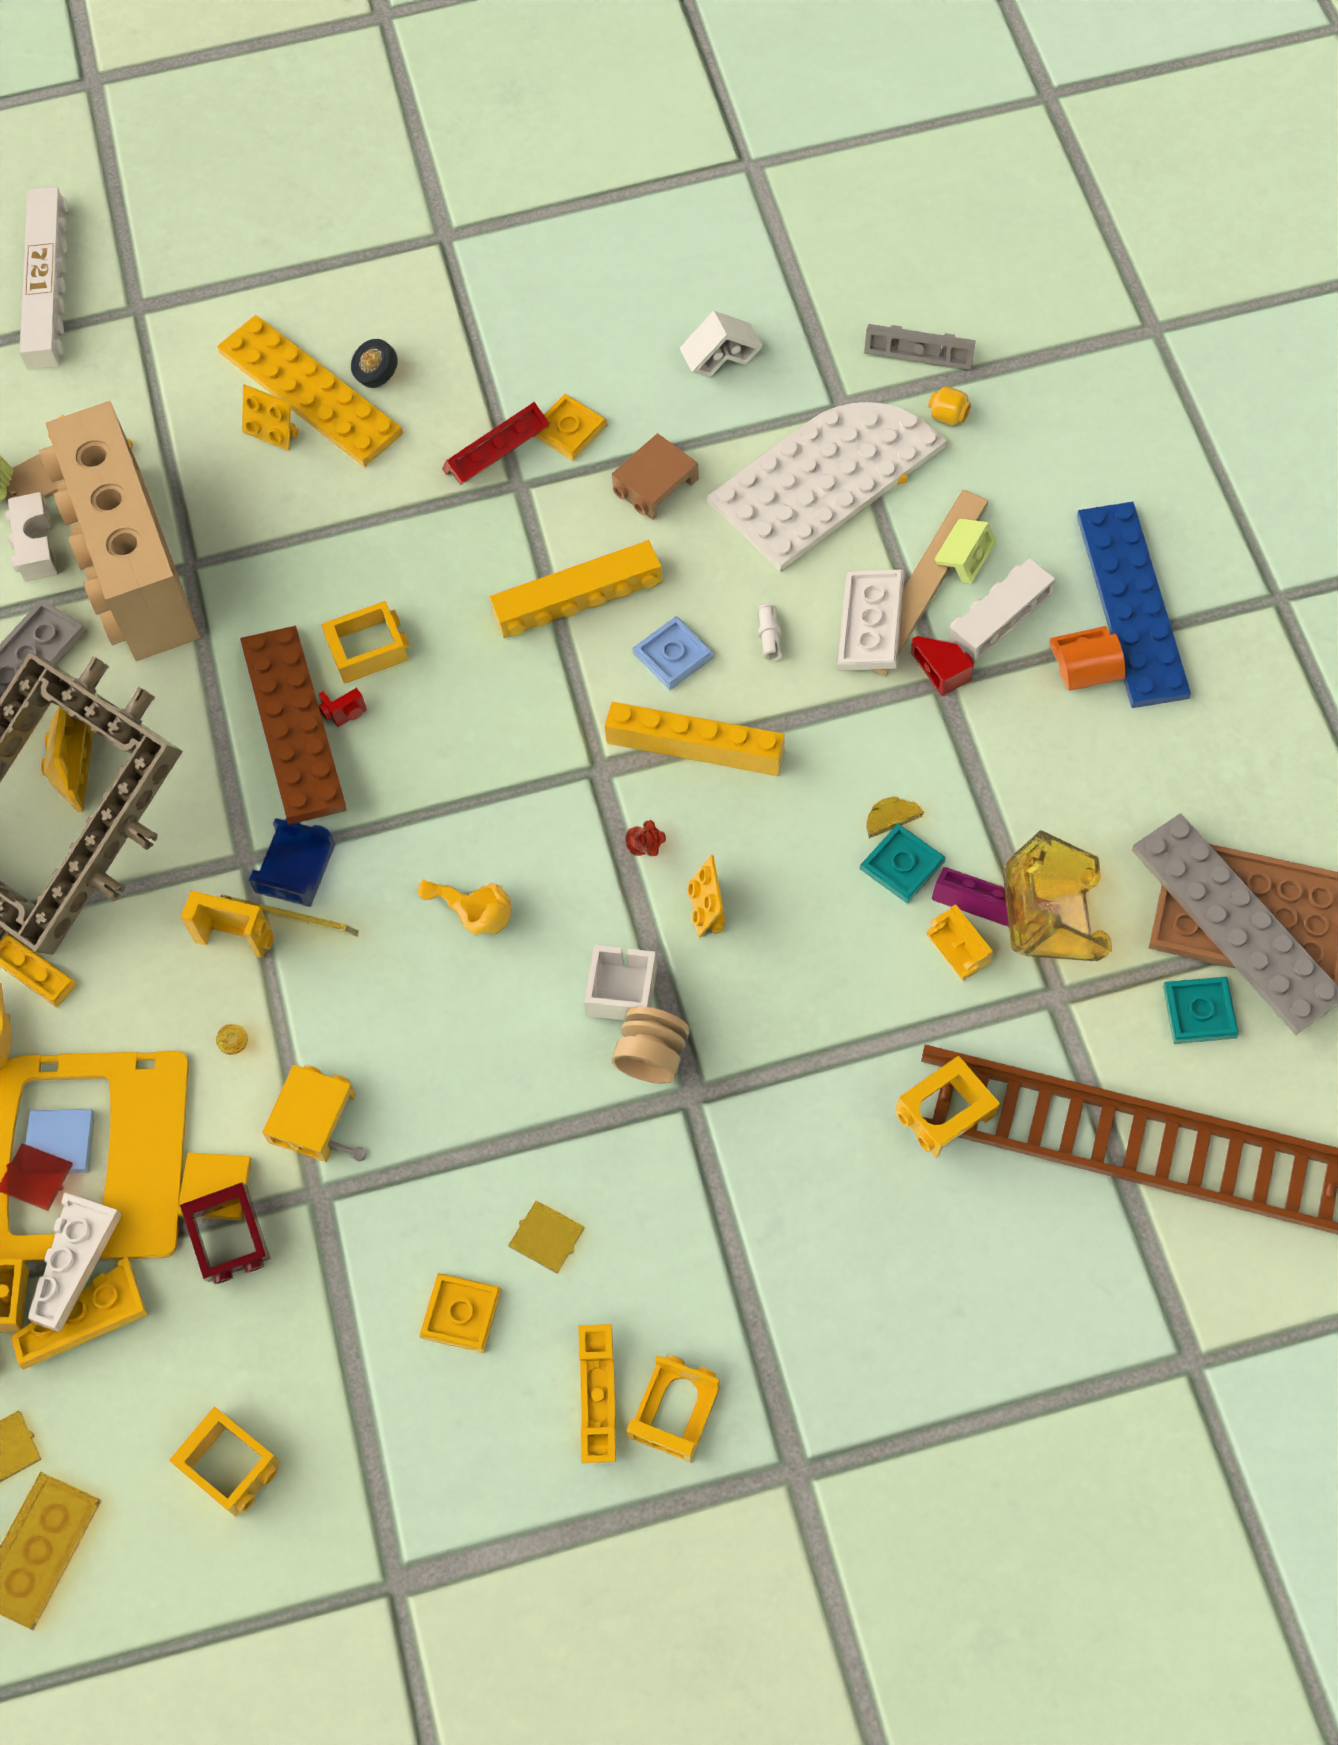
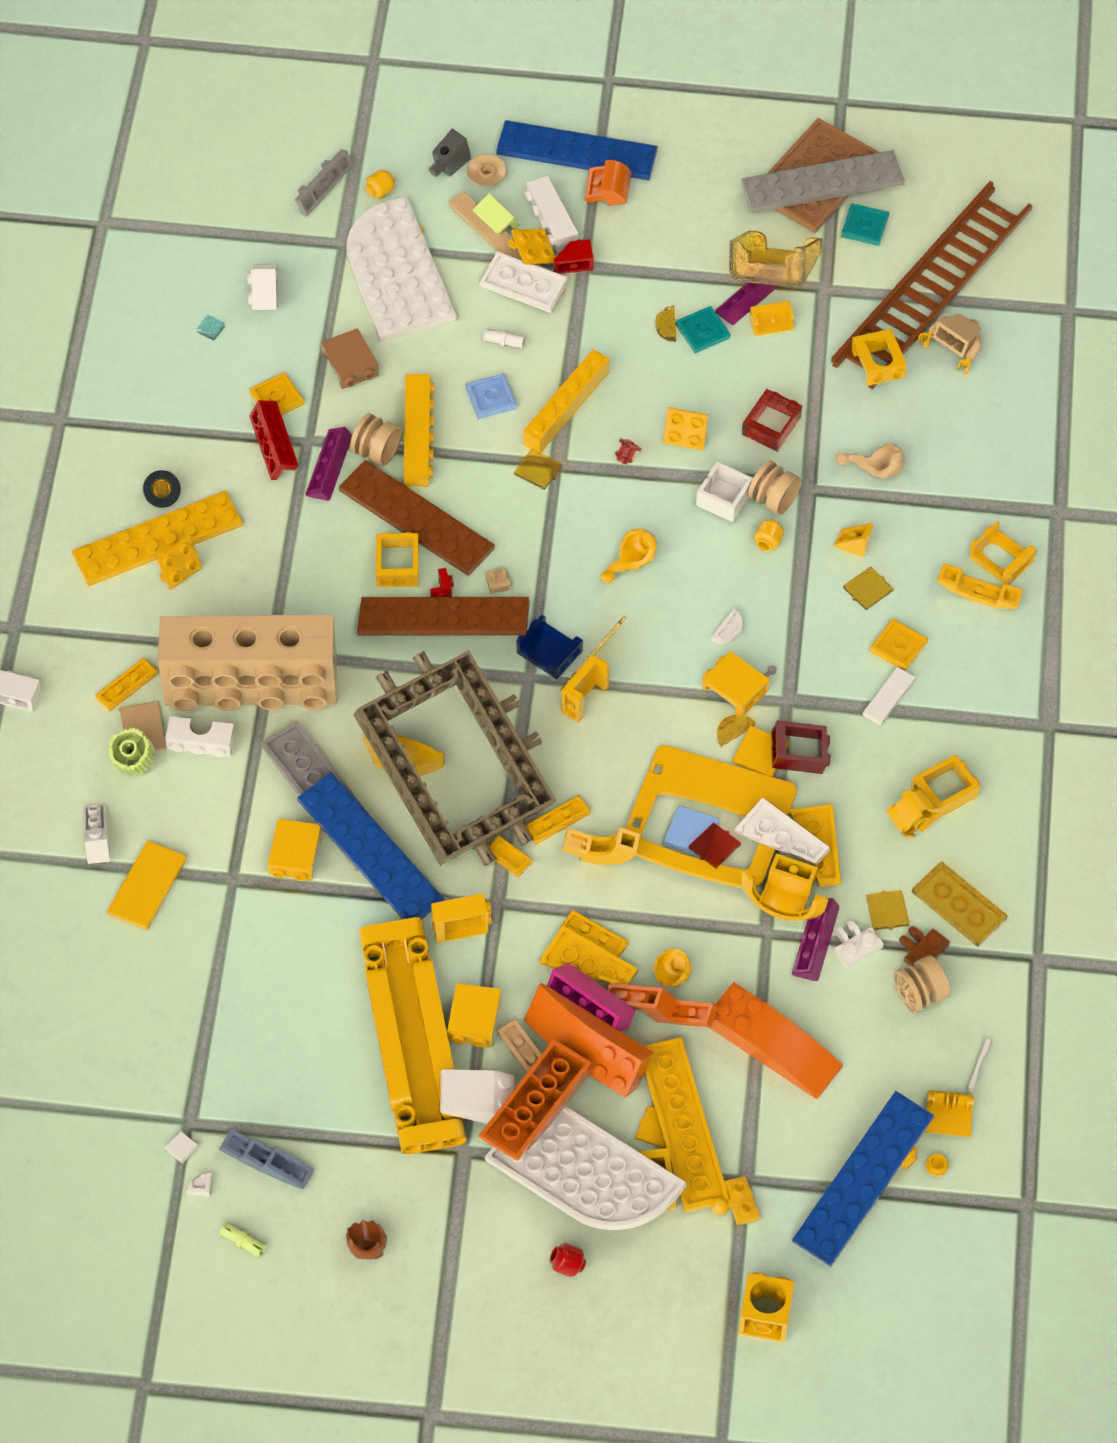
camera: 75 degrees left, 5 degrees down
clear yellow plate [216,1024,248,1055] -> none
none -> clear light blue tile [197,315,225,341]
none -> magenta slope [305,427,352,501]
none -> dark orange plate [339,460,495,576]
none -> tan wheel [350,413,402,467]
none -> dark grey torso [429,128,472,177]
none -> tan dish [467,154,506,187]
none -> tan tile [485,568,511,594]
none -> yellow hinge [508,228,556,265]
none -> clear yellow piece [514,449,563,490]
none -> white tile [711,608,743,644]
none -> clear yellow tile [717,715,755,747]
none -> clear red window [742,388,802,452]
none -> yellow head [754,520,784,551]
none -> yellow slope [834,523,873,557]
none -> tan hair [836,443,905,479]
none -> white tile [863,667,915,726]
none -> yellow brick [886,789,939,839]
none -> tan torso [918,314,982,375]

